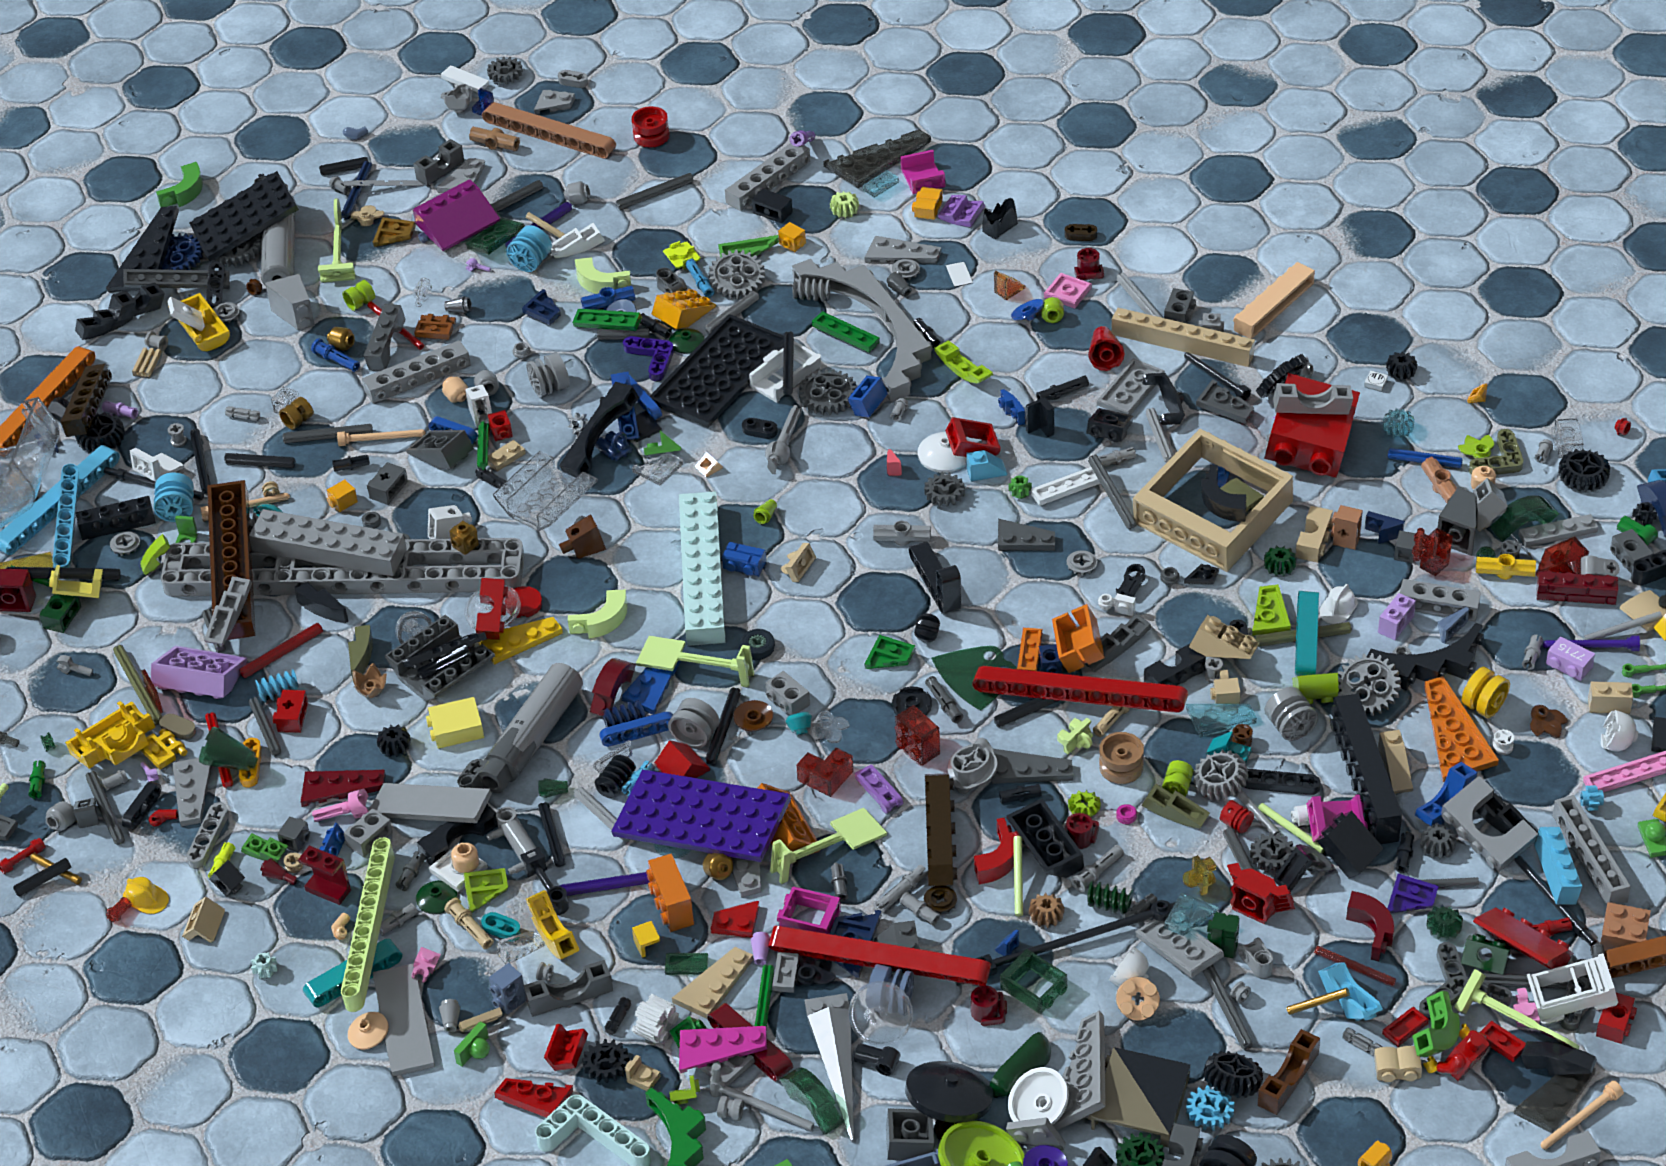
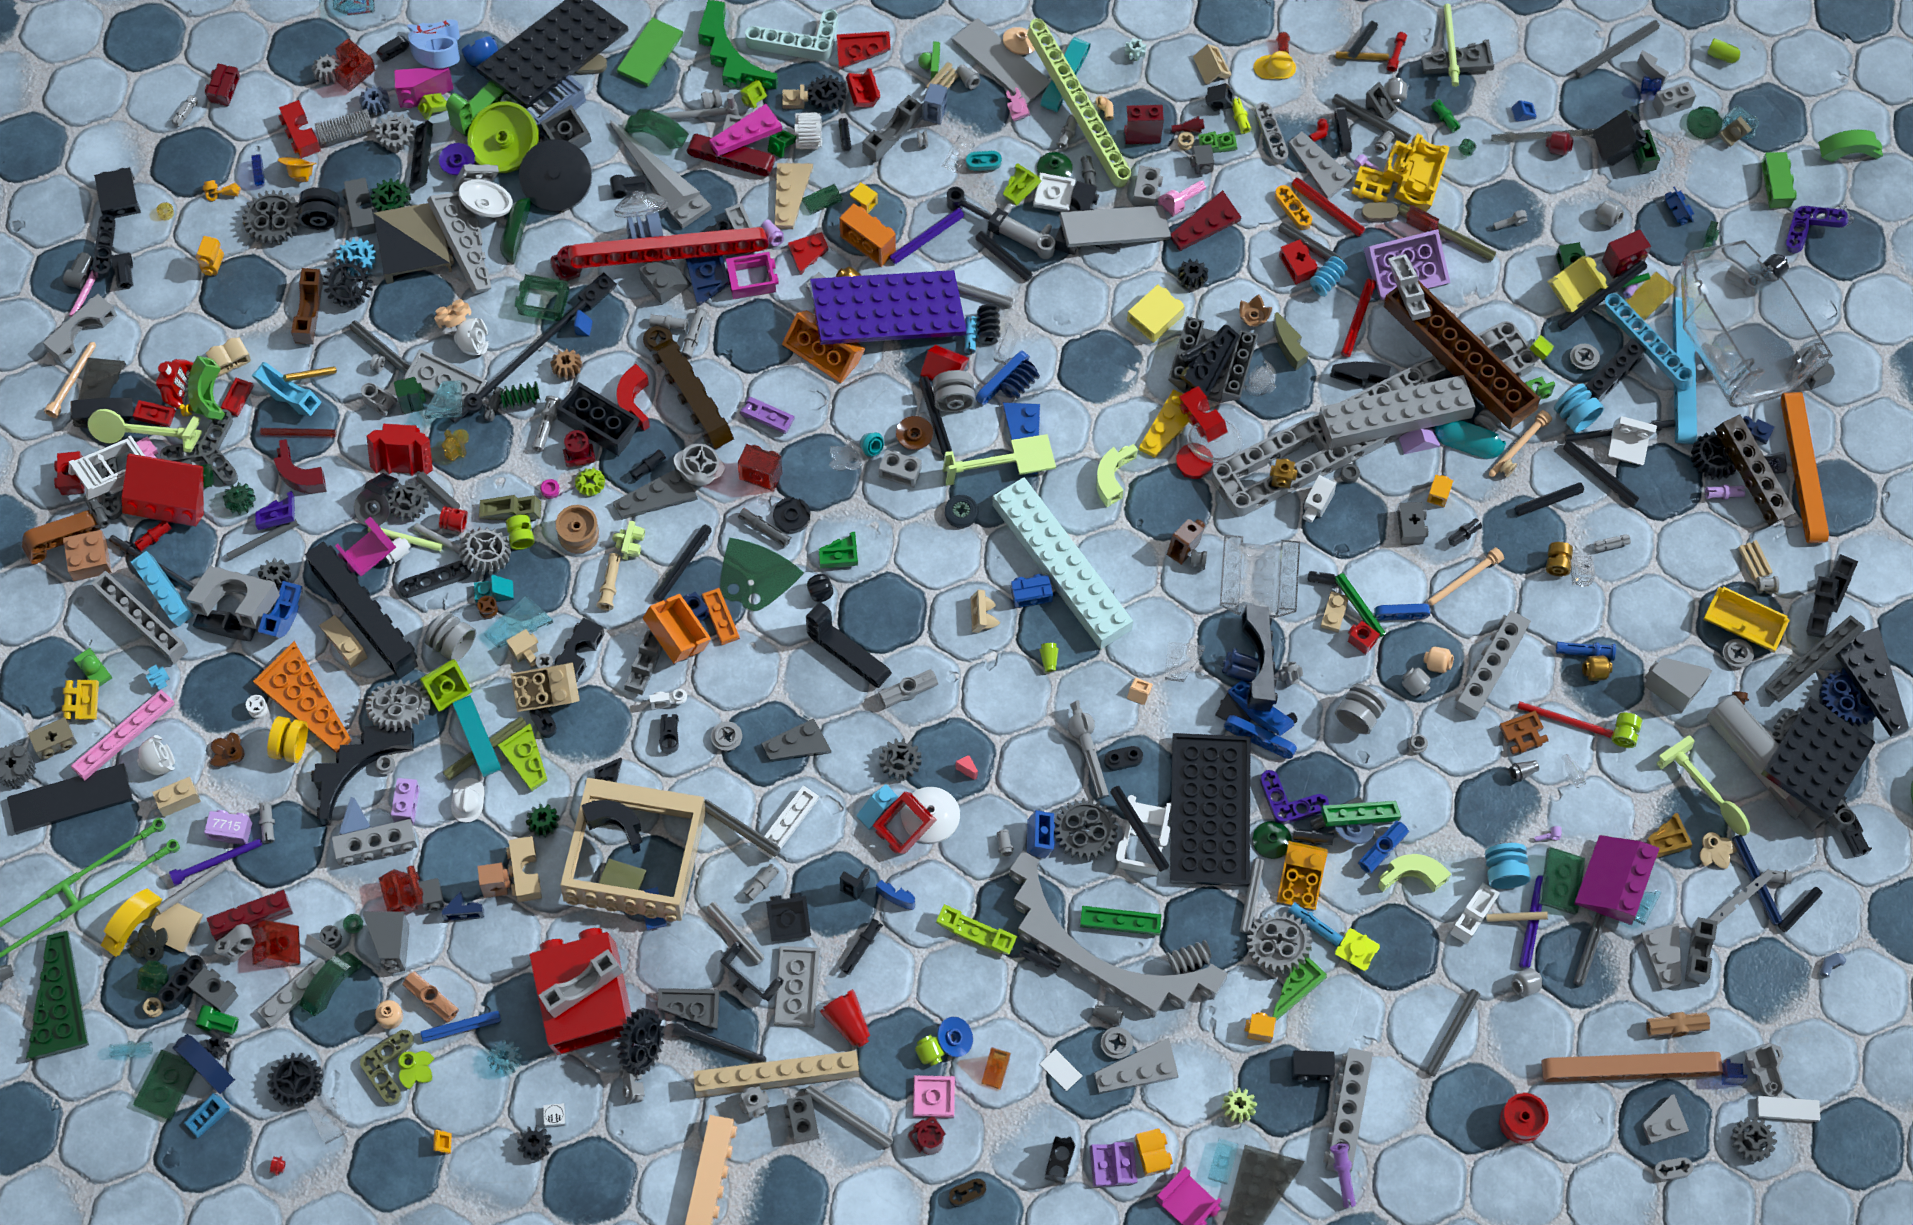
camera: 145 degrees right, 20 degrees up
white plate [168,297,205,331] -> none
light grey bush [168,423,187,447] -> none
clear green cone [199,727,258,771] -> none
black beam [206,261,225,309] -> none
dark grey axle [283,424,373,444] -> none
blue hinge [319,823,345,857] -> none
dark grey tile [362,512,381,529] -> none
dark grey arch [364,304,406,371] -> none
dark grey slope [406,430,474,470] -> none
tan pin [444,898,494,950] -> none
light nougat head [451,843,479,873] -> none
piece [457,663,583,793] -> none
white torso [465,385,492,428] -> none
dark blue wing [522,289,561,325] -> none
yellow arch [526,890,580,960] -> none
clear green cone [538,778,568,798] -> none
dark red arch [589,658,636,716] -> none
bright green slope [643,431,681,455] -> none
dark grey piece [656,267,687,293] -> none
green axle [754,965,774,1028] -> none
yellowish green piece [770,808,887,884] -> none
clear red brick [796,748,854,797] -> none
flat silver axle [831,863,848,902] -> none
red beam [972,666,1188,713] -> none
bright green gear [1008,475,1032,499] -> none
yellowish green bar [1014,836,1023,916] -> none
dark grey plate [1160,567,1180,585] -> none
black brick [1317,810,1384,879] -> none
dark grey axle [1342,1027,1383,1056] -> none
black pin [1395,832,1415,873] -> none
light grey slope [1473,478,1508,532] -> none
yellow piece [1476,554,1536,580] -> none
light grey pin [1535,439,1553,463] -> none

